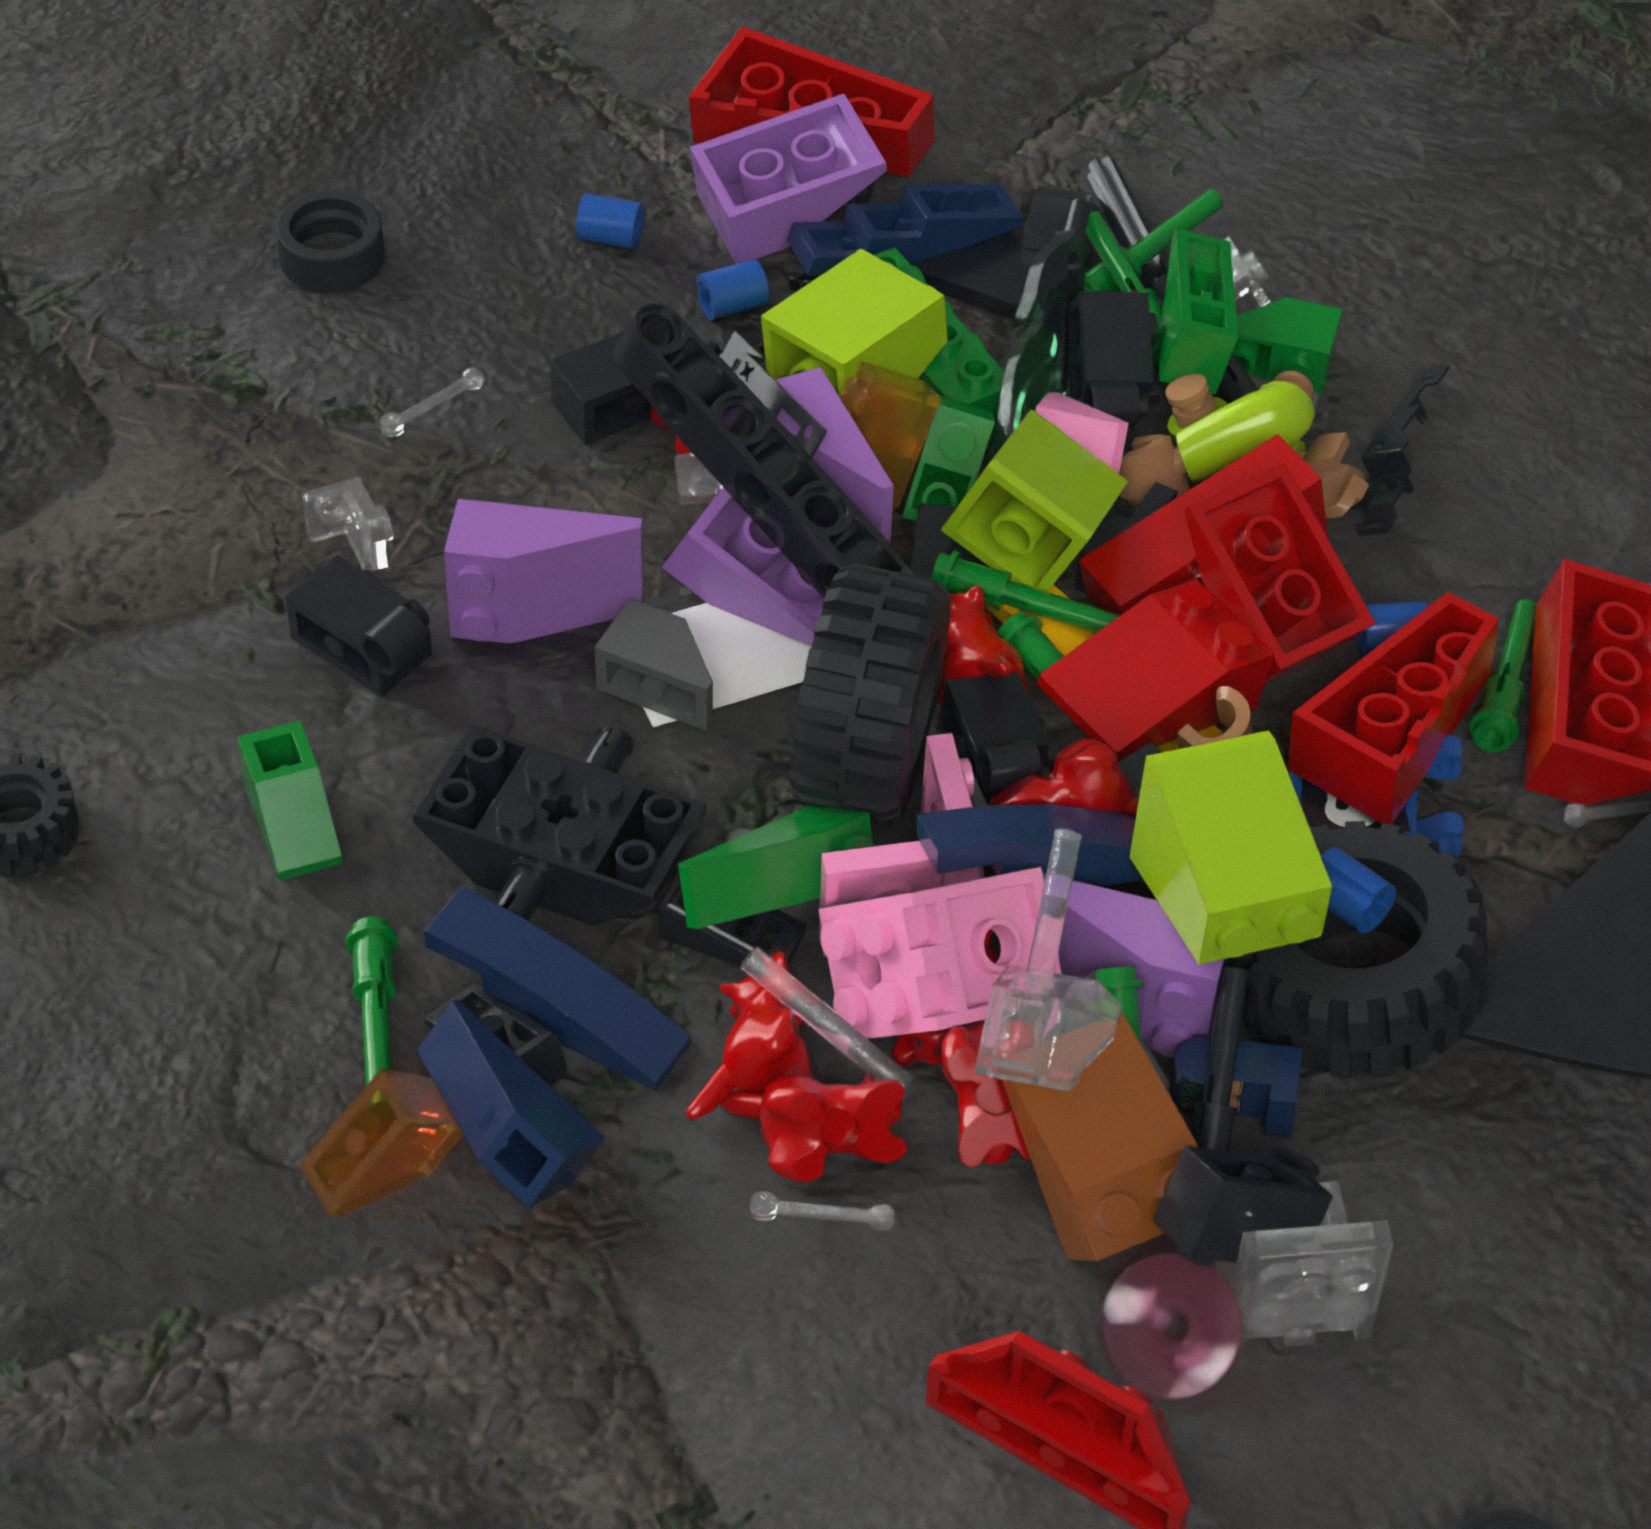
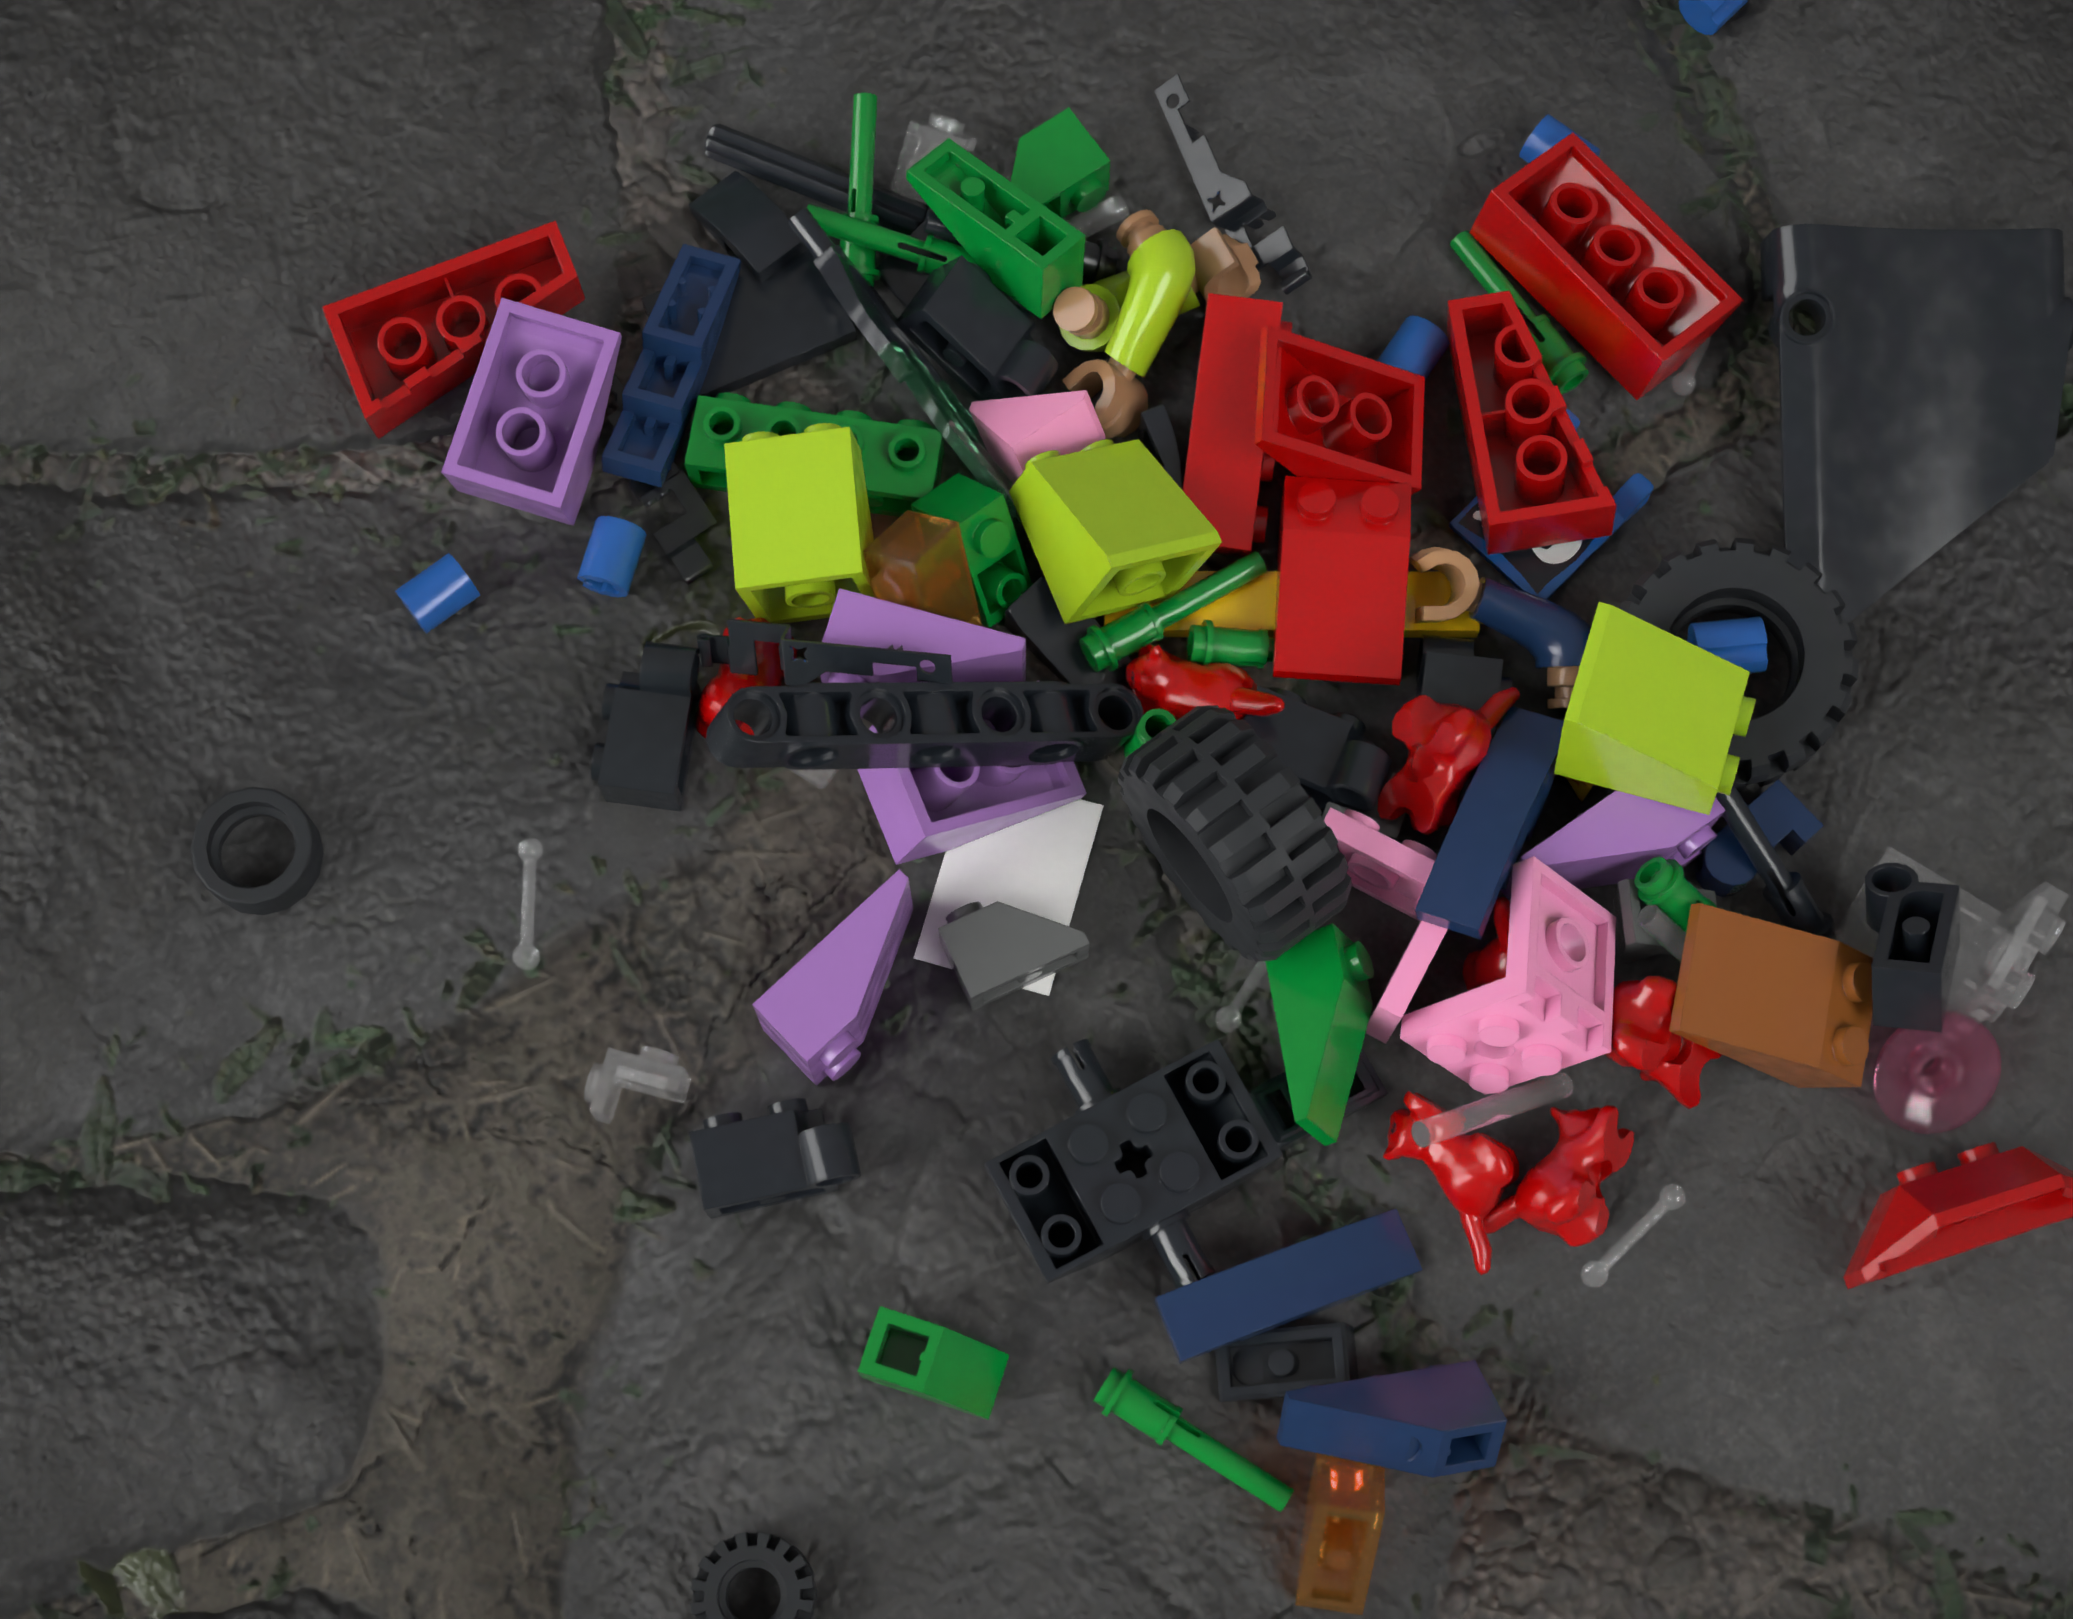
camera: 50 degrees left, 25 degrees up
clear slope [976,965,1122,1091] -> none
clear bar [1016,829,1082,1033] -> none

